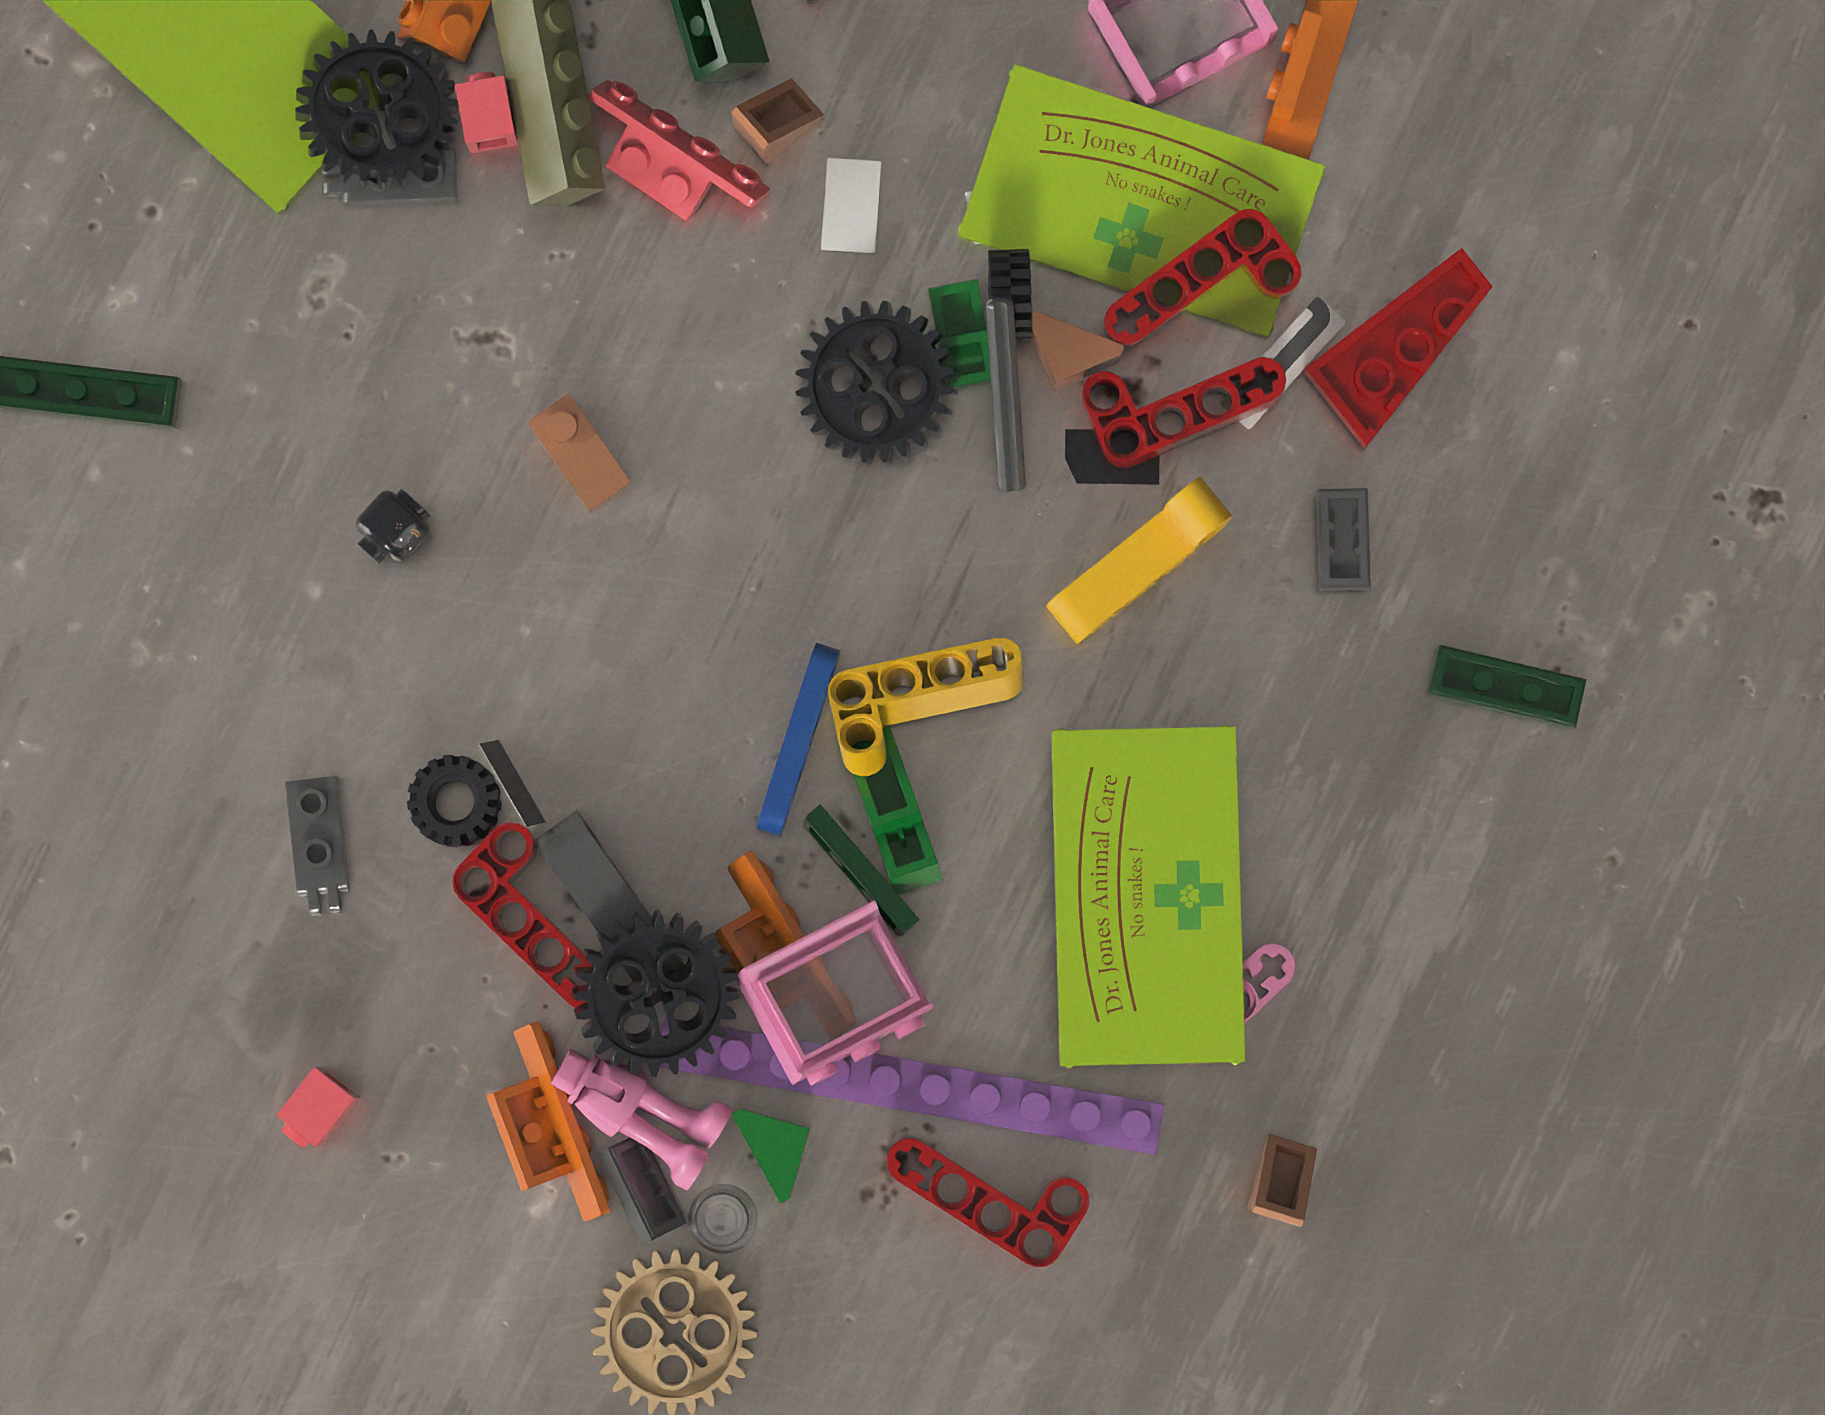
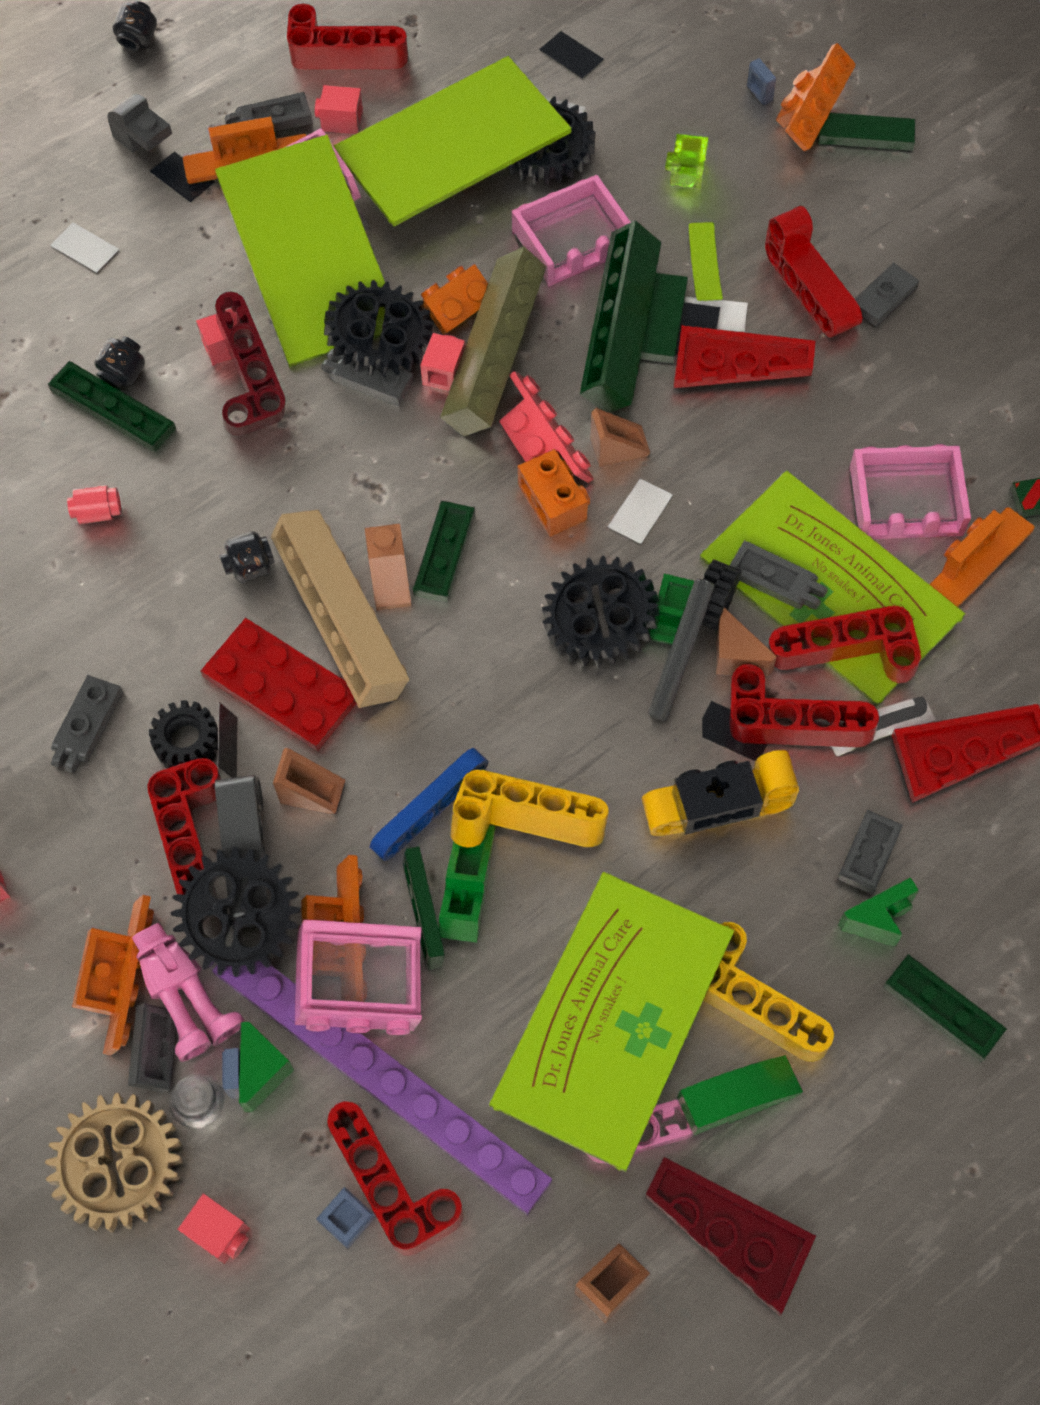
camera: 30 degrees right, 20 degrees down
none -> coral brick [67,485,122,525]
none -> black head [94,336,145,389]
none -> coral brick [177,1193,250,1264]
none -> coral brick [196,309,249,366]
none -> red plate [200,617,357,752]
none -> dark red beam [215,291,286,436]
none -> sand blue tile [222,1048,240,1099]
none -> tan brick [271,510,409,708]
none -> nougat slope [273,748,345,814]
none -> sand blue tile [316,1187,376,1249]
none -> dark green tile [413,500,475,603]
none -> orange brick [517,449,590,537]
none -> dark red wing [645,1157,816,1316]
none -> black brick [672,760,763,835]
none -> green slope [677,1055,803,1136]
none -> yellow beam [703,922,834,1062]
none -> dark grey hinge [730,540,828,609]
none -> green slope [838,877,919,946]

